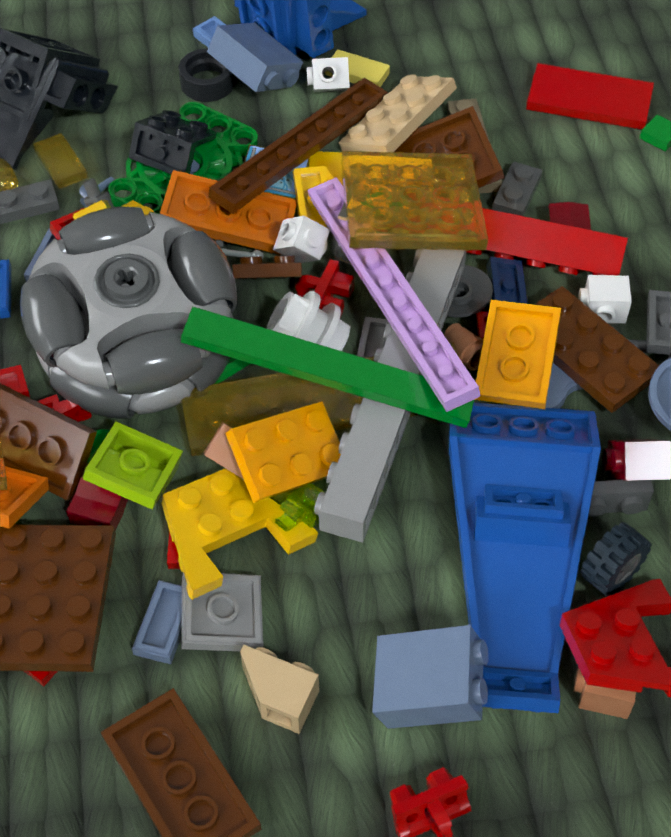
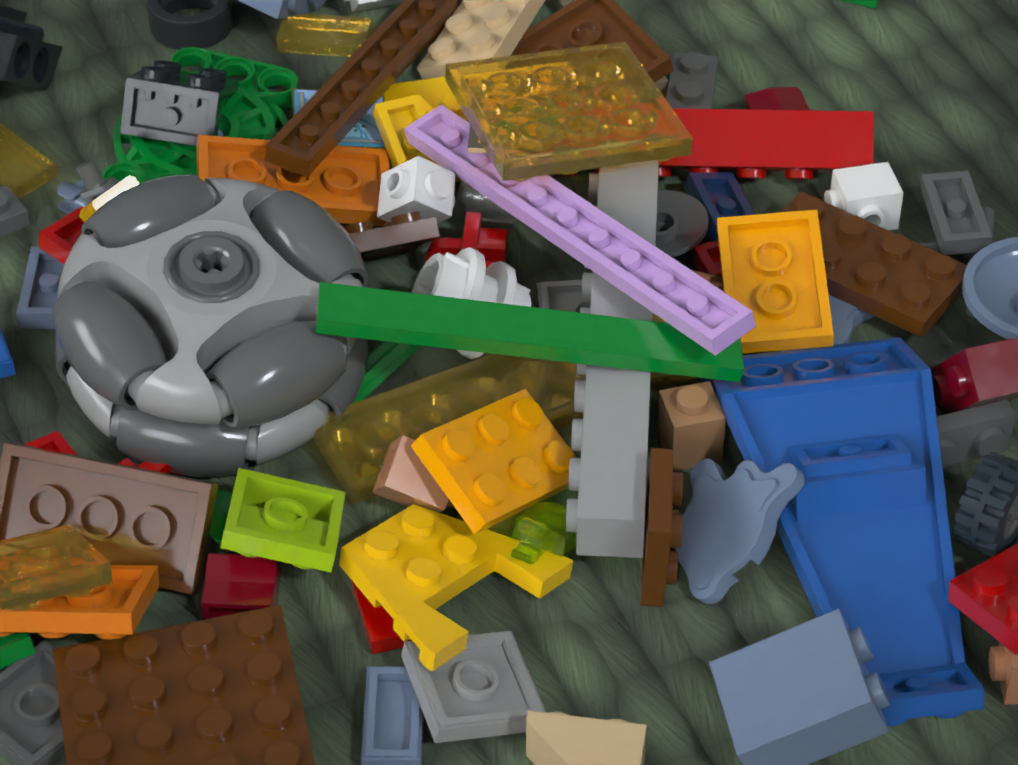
camera: 15 degrees left, 10 degrees down
none -> clear yellow tile [276,14,372,57]
none -> reddish brown plate [640,448,683,607]
none -> medium nougat brick [656,381,726,471]
none -> sand blue tile [676,459,805,604]

